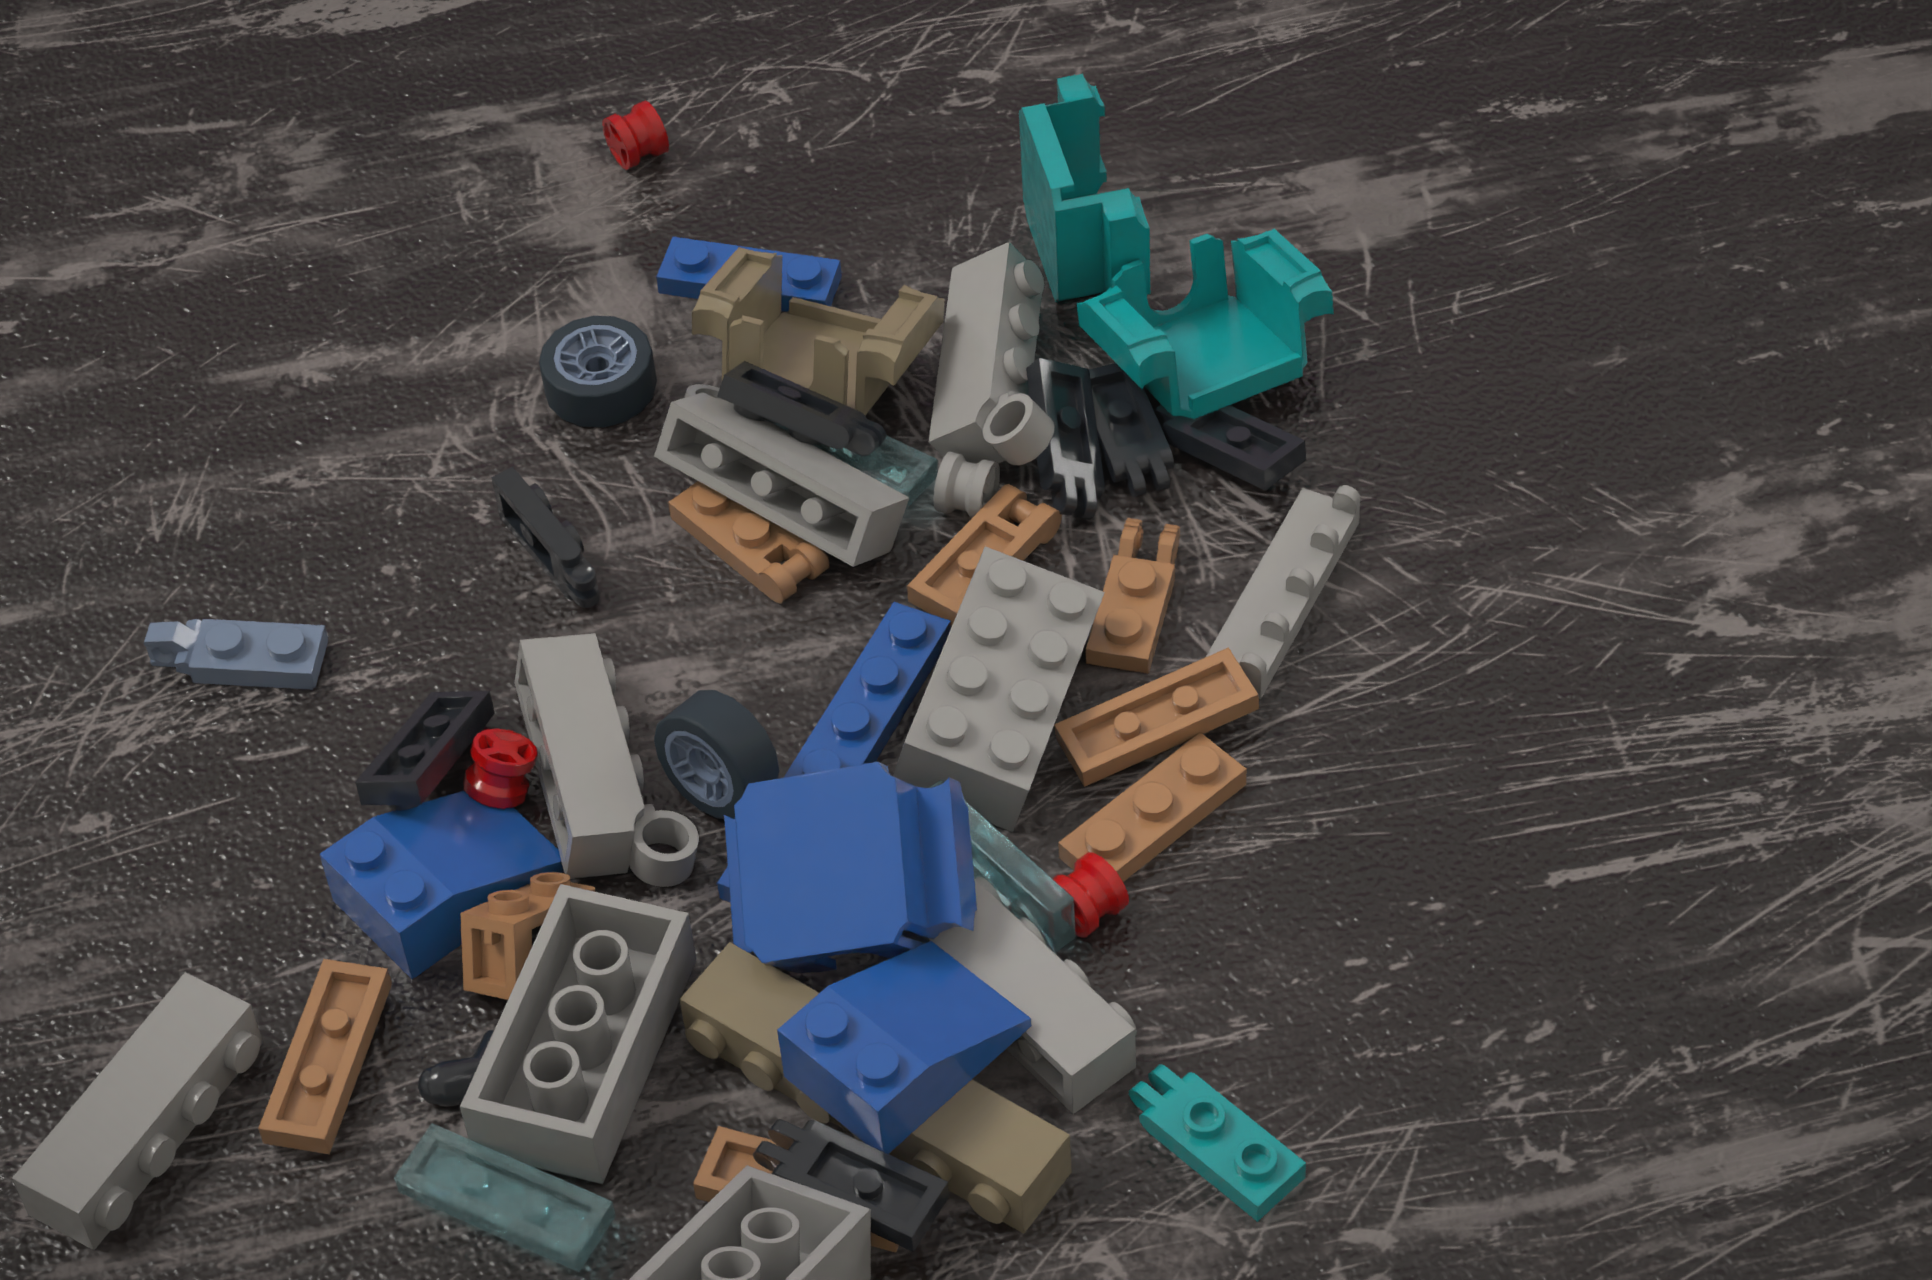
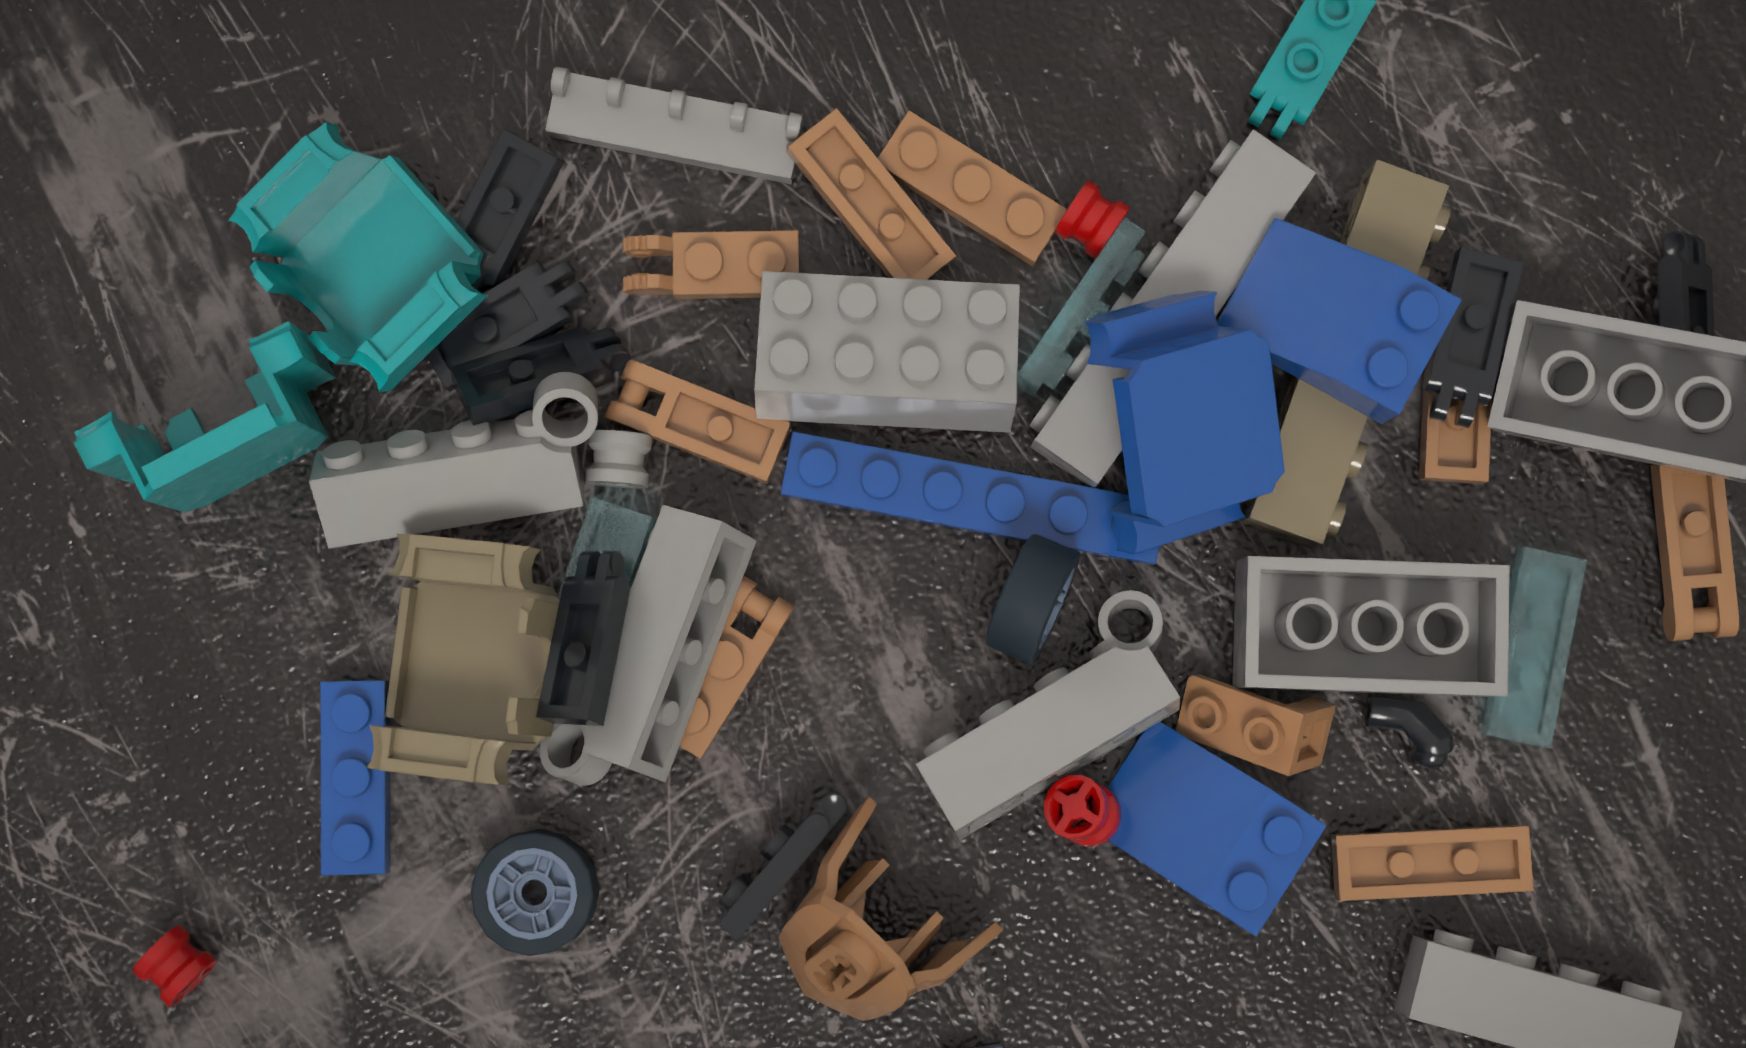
camera: 110 degrees left, 35 degrees up
black plate [355,691,495,810] -> none
none -> medium nougat piece [779,796,1004,1021]

